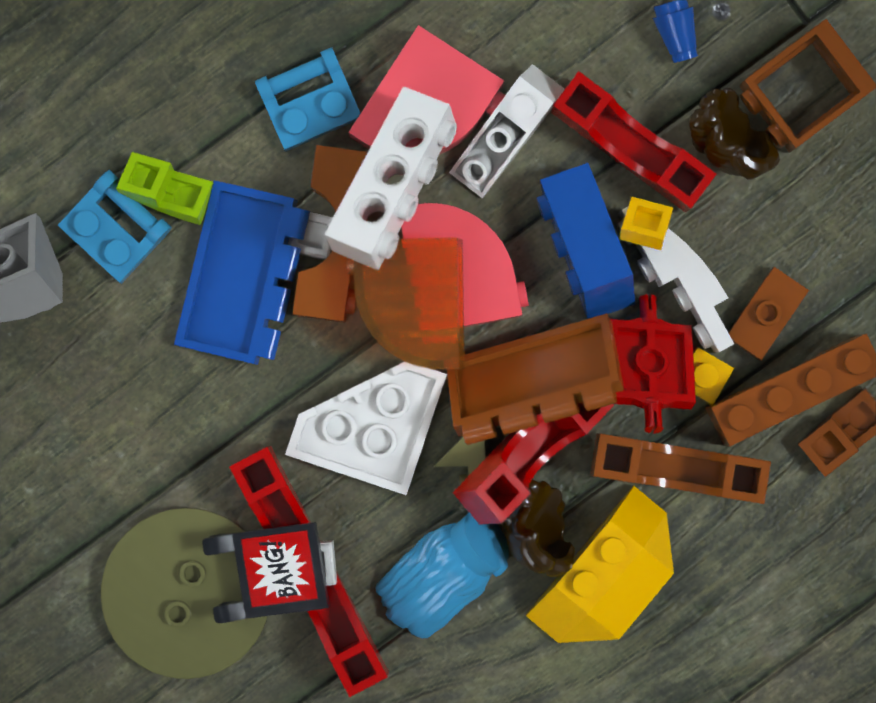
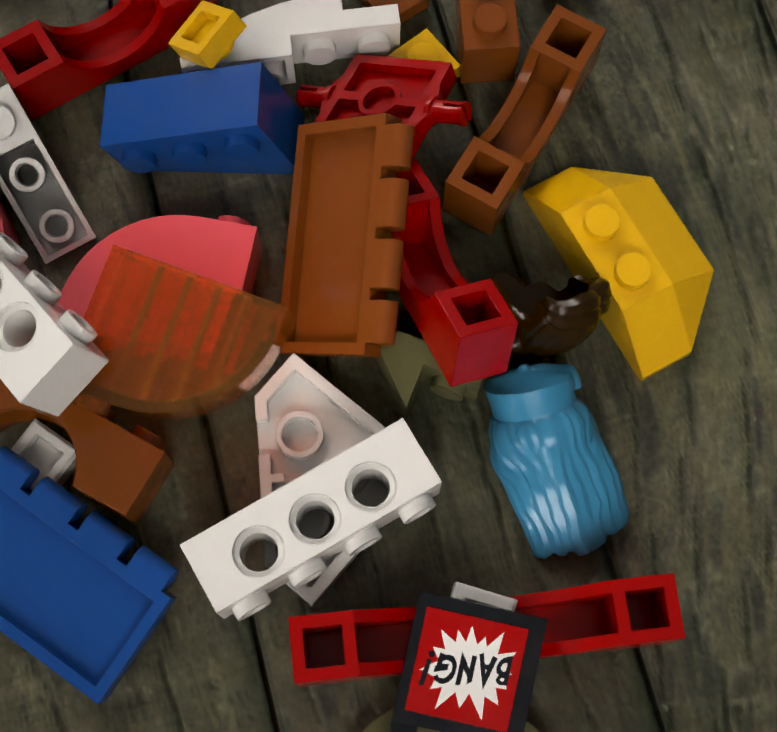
camera: 70 degrees left, 15 degrees down
none -> white brick [180,418,442,621]

